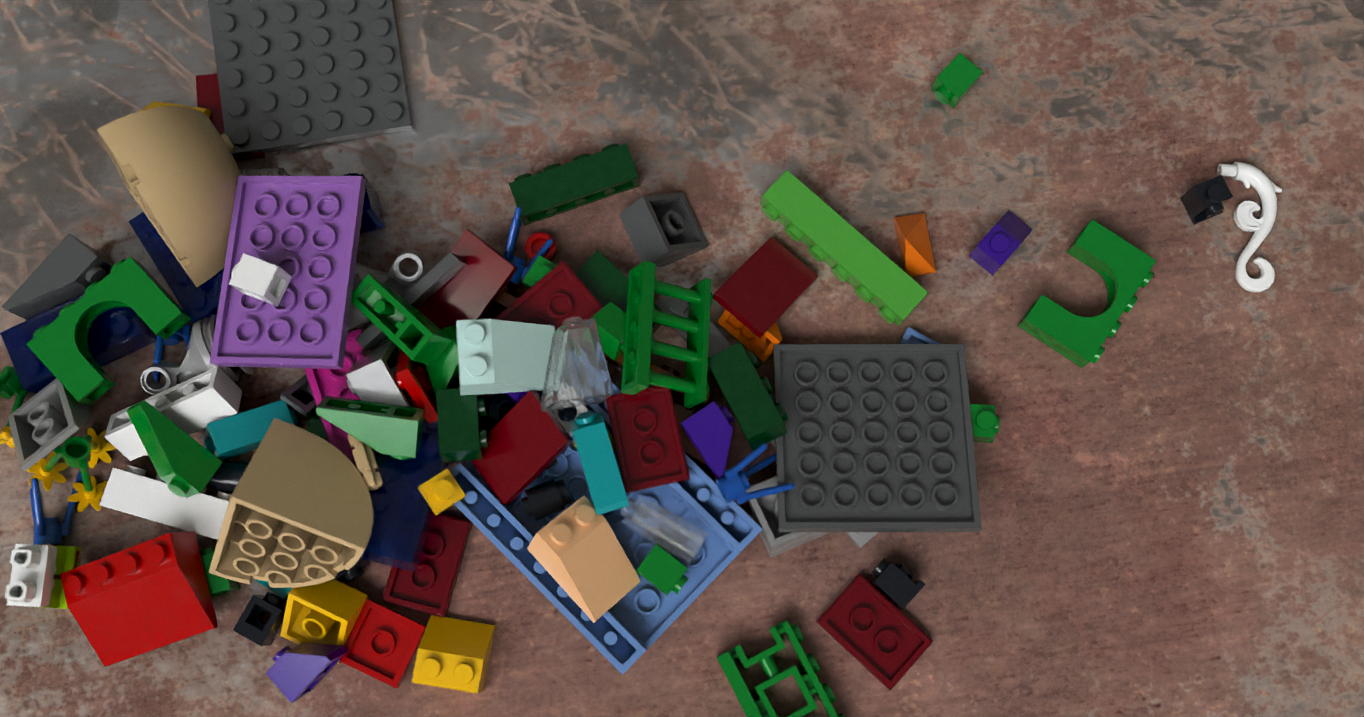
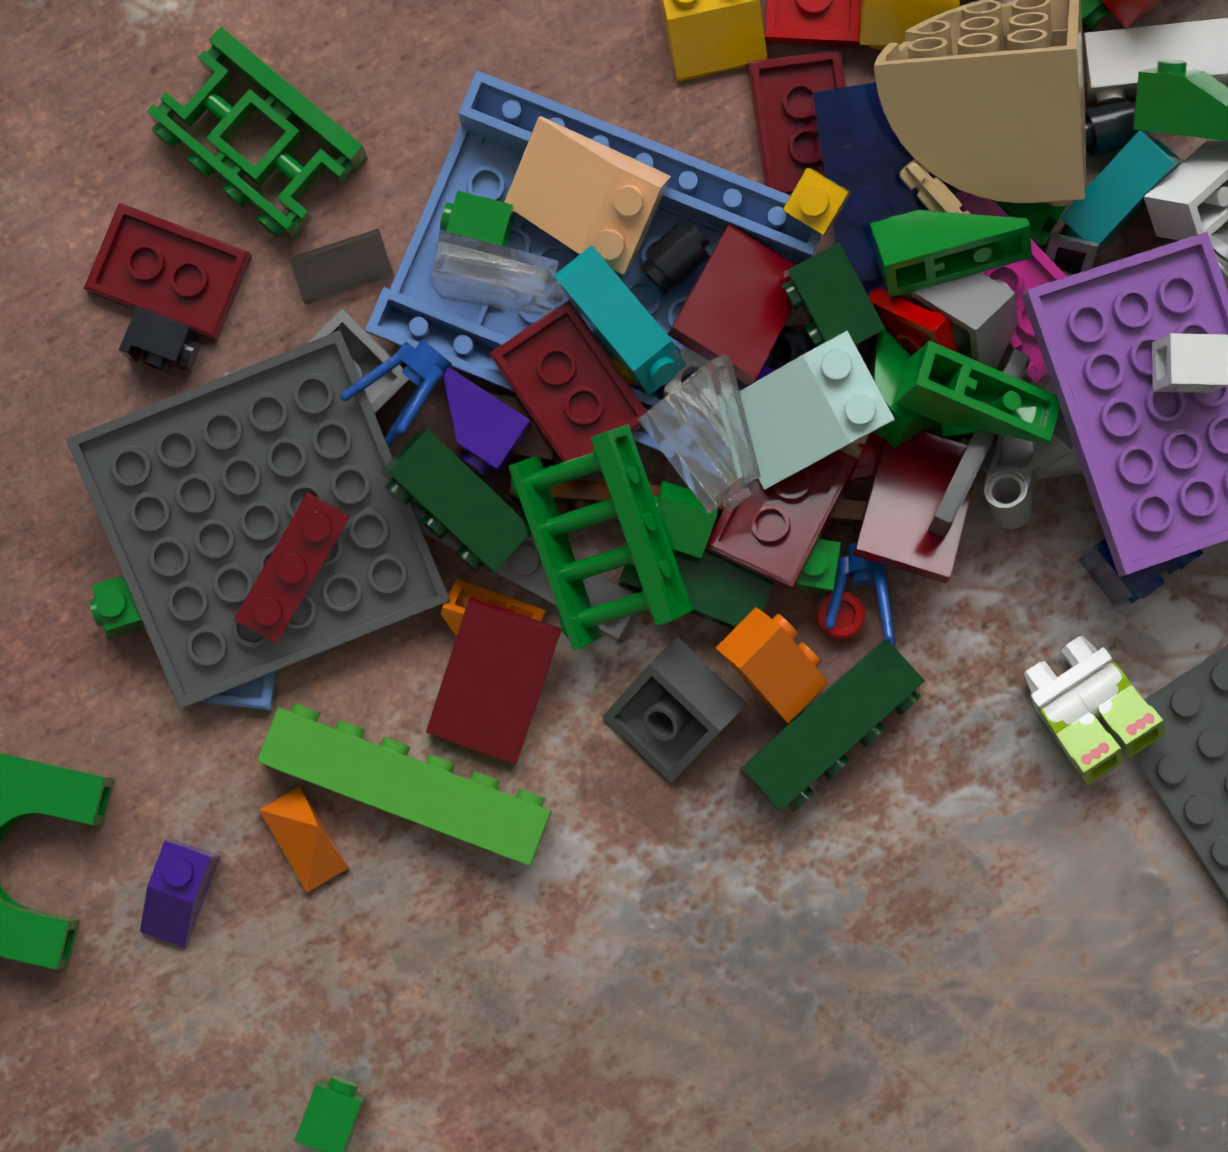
camera: 160 degrees right, 5 degrees up
none -> dark red plate [234,492,350,643]
none -> clear smoke tile [289,228,394,305]
none -> orange brick [715,607,829,724]
none -> hips [1024,636,1166,786]

